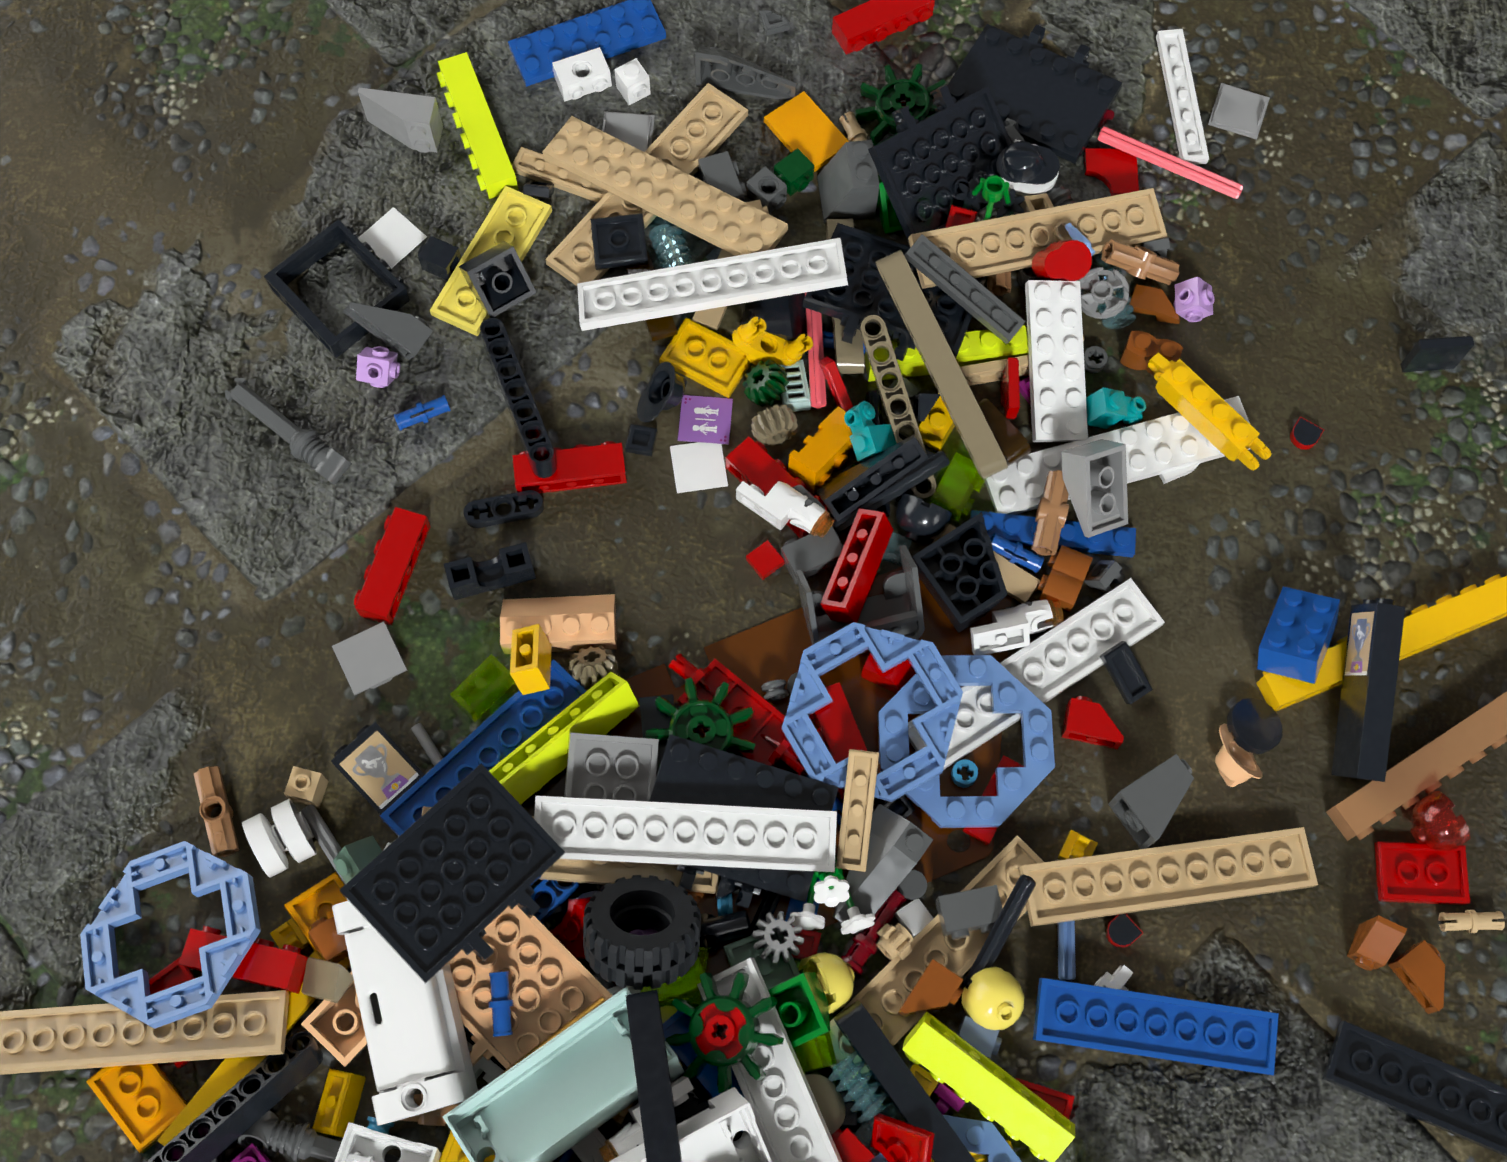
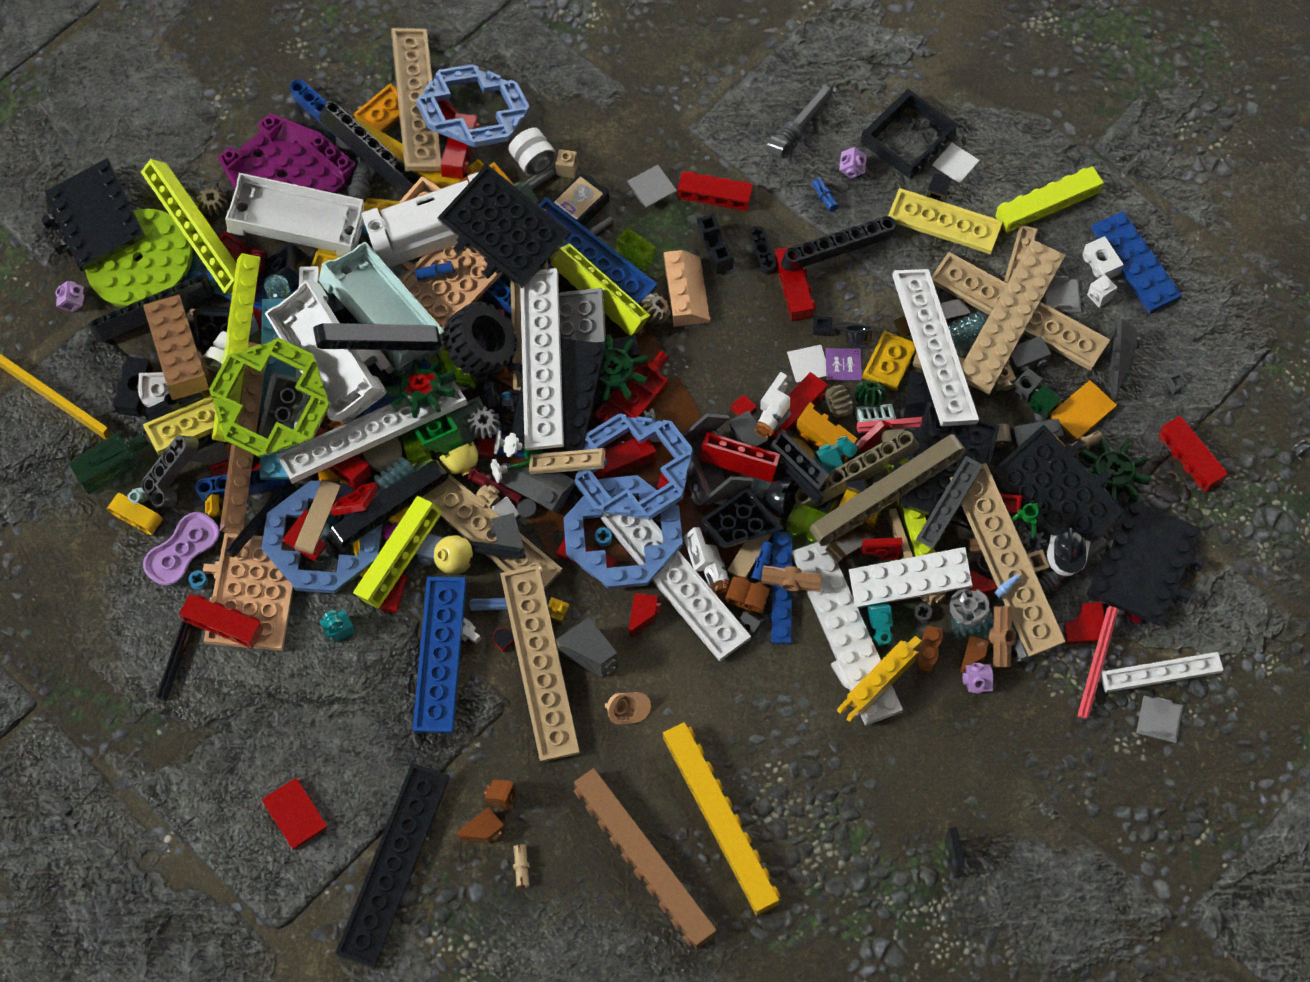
camera: 90 degrees right, 5 degrees down
medium nougat piece [193,766,239,857] -> none
dark tan slope [301,957,354,1003] -> none
dark grey slope [342,302,433,360] -> none
light grey slope [358,87,443,153] -> none
black slope [459,241,537,318] -> none
yellow brick [510,624,552,695] -> none
black tile [523,180,554,198] -> none
black tile [590,213,648,270] -> none
yellow connector [732,317,813,366] -> none
dark orange slope [898,959,964,1017] -> none
red piece [1032,240,1092,281] -> none
light grey slope [1061,439,1128,538] -> none
black tile [1100,641,1153,705] -> none
black tile [1227,698,1283,754] -> none
blue brick [1257,586,1340,684] -> none
black tile [1290,417,1324,450] -> none
black brick [1331,598,1405,782] -> none
red tile [1375,841,1470,905] -> none
clear red cylinder [1411,791,1470,851] -> none

